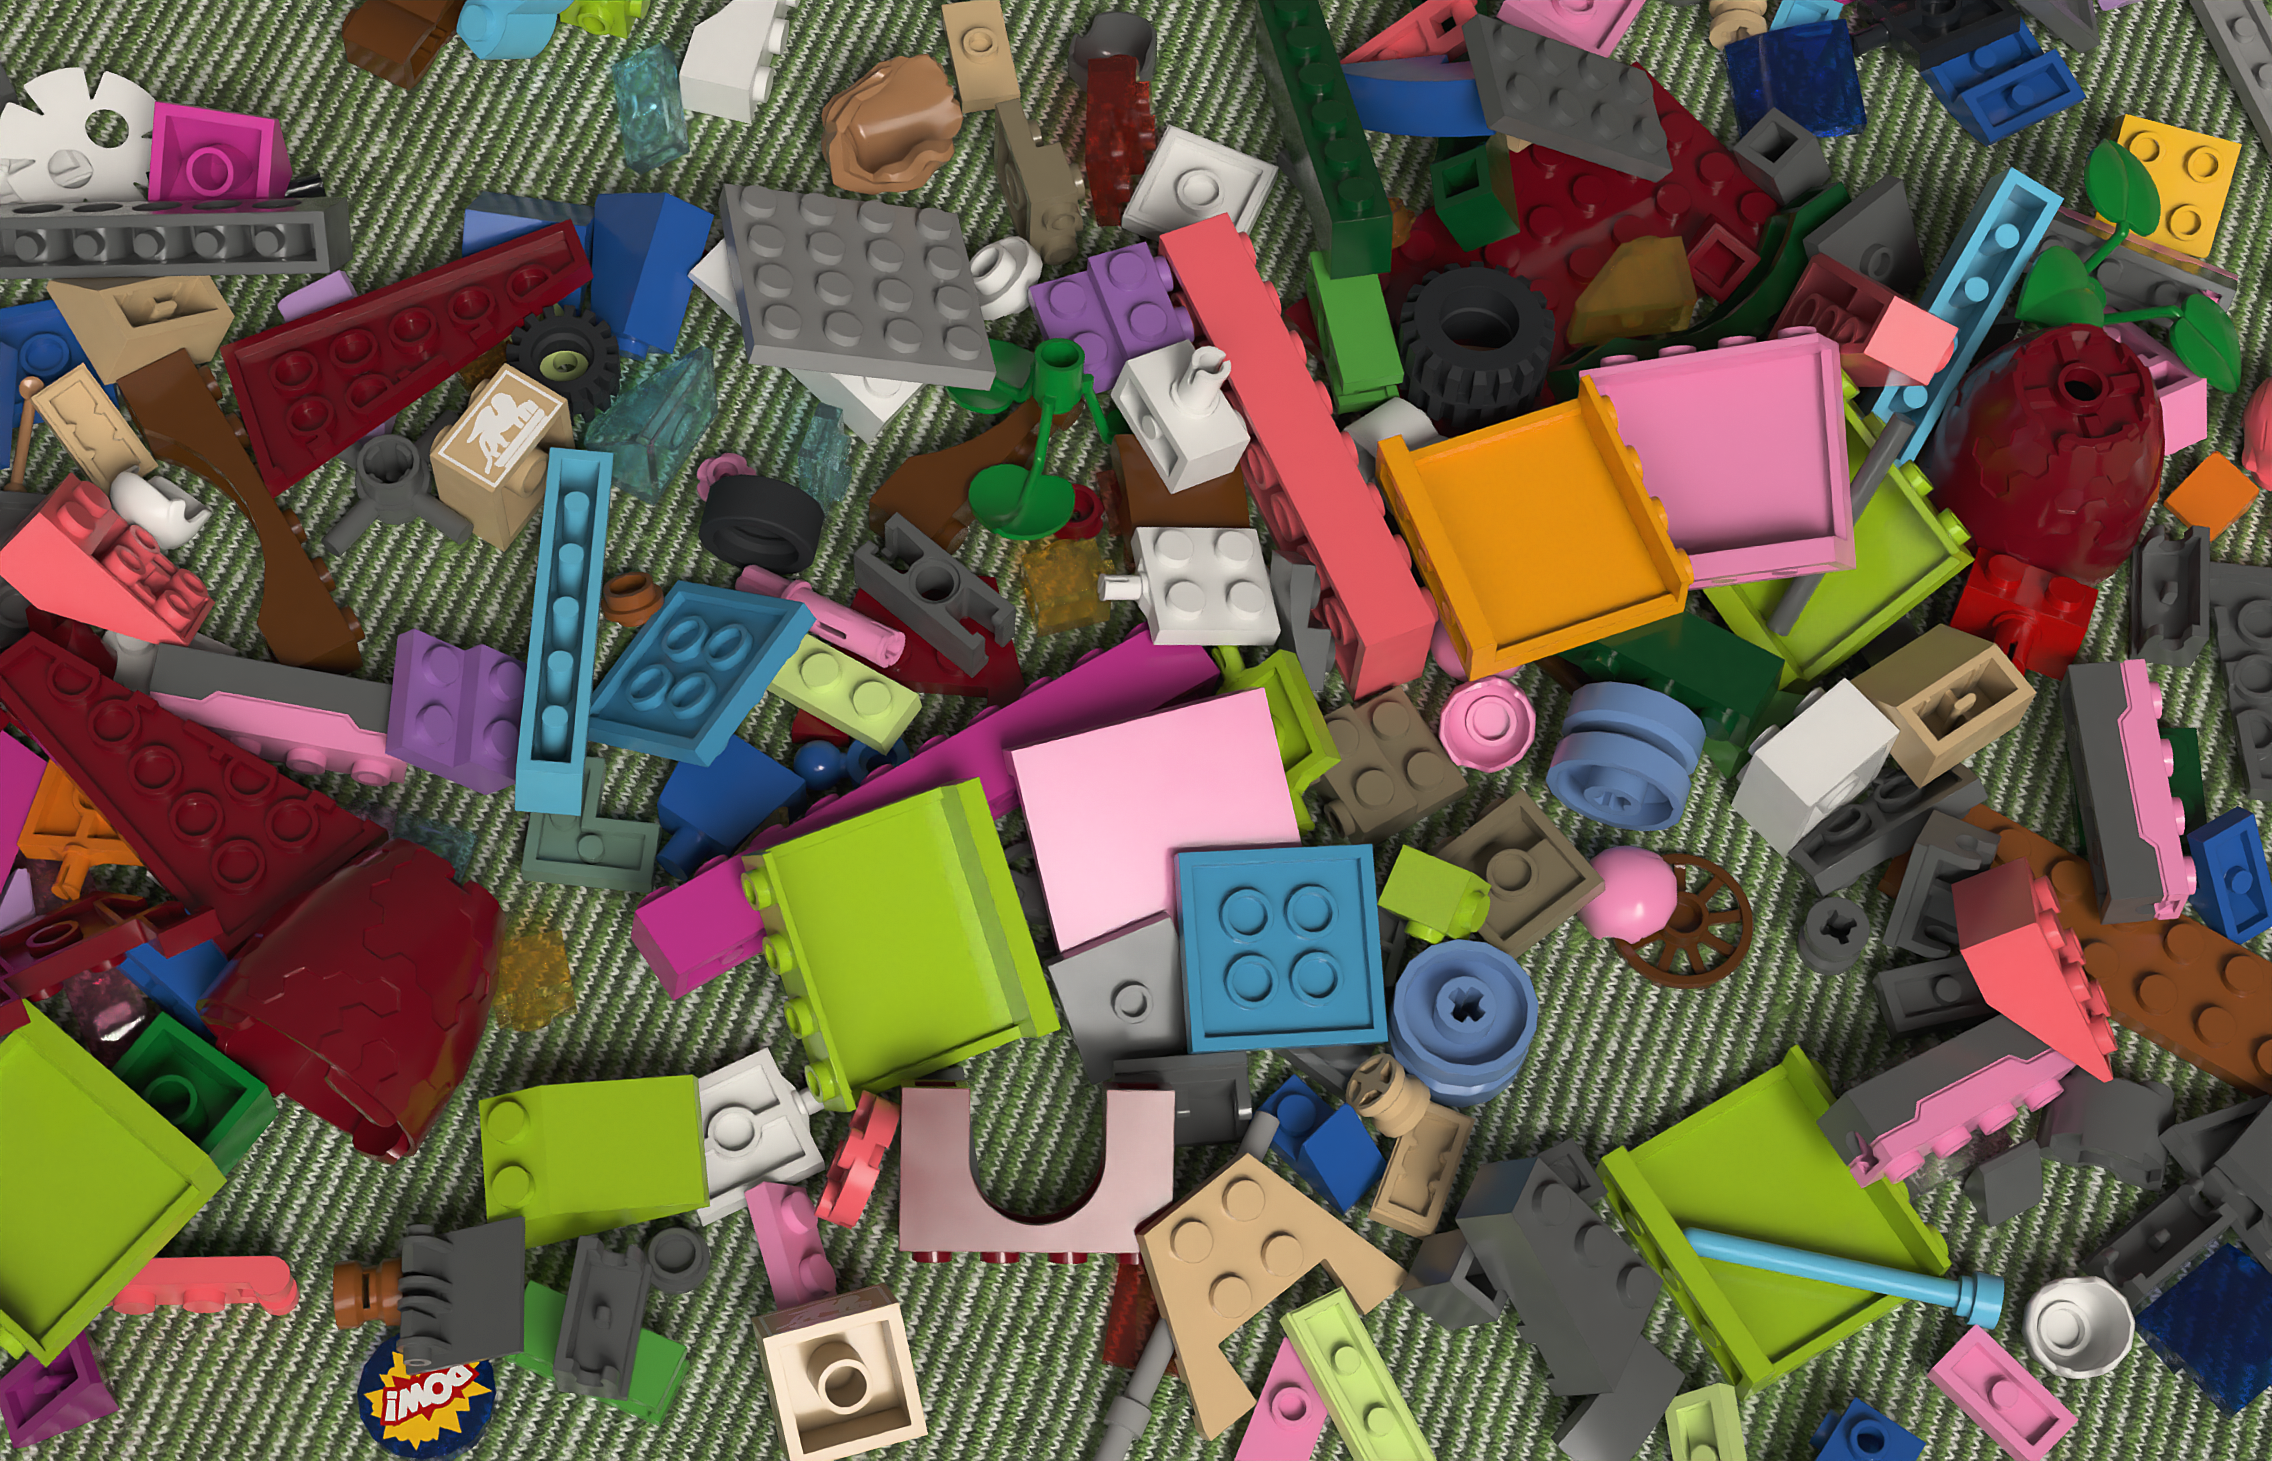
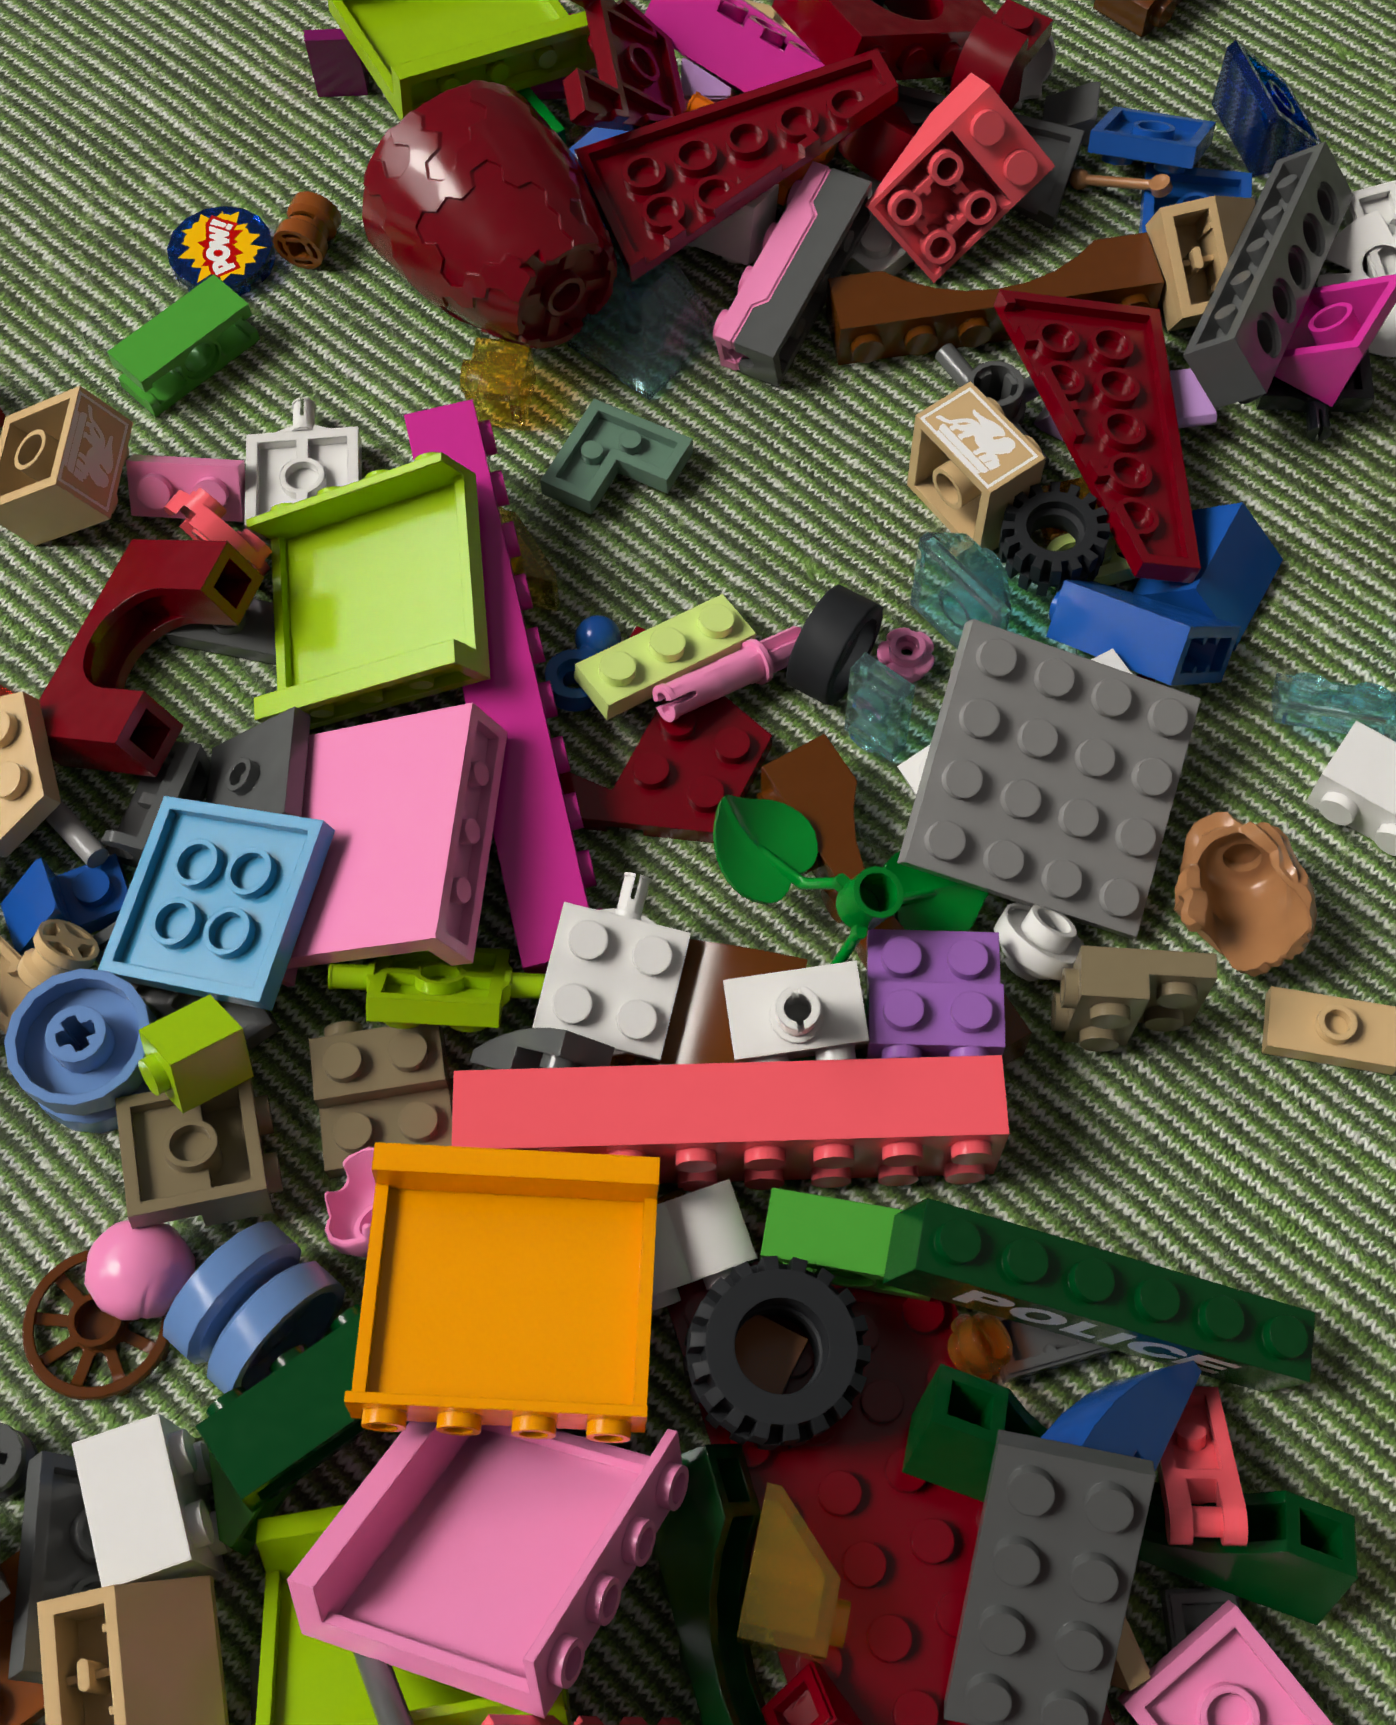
camera: 120 degrees right, 0 degrees up
tan plate [29,363,159,500] -> none
coral plate [107,1256,300,1316] -> none
white hair [109,465,213,549] -> none
medium lavender plate [385,628,527,795] -> none
dark grey hinge [396,1216,525,1376] -> none
lime slope [479,1074,710,1250] -> none
medium azure brick [515,447,614,816] -> none
dark grey hinge [552,1235,653,1401] -> none
dark azure plate [588,580,817,768] -> none
dark orange plate [601,572,665,627] -> none
dark grey plate [643,1226,711,1295] -> none
blue torso [656,734,807,881] -> none
dark grey piece [854,512,1016,678] -> none
clear yellow brick [1020,538,1117,638] -> none
dark red plate [1053,484,1104,544] -> none
dark grey hair [1067,12,1157,101] -> none
clear red plate [1085,54,1158,227] -> none
white plate [1121,124,1279,242] -> none

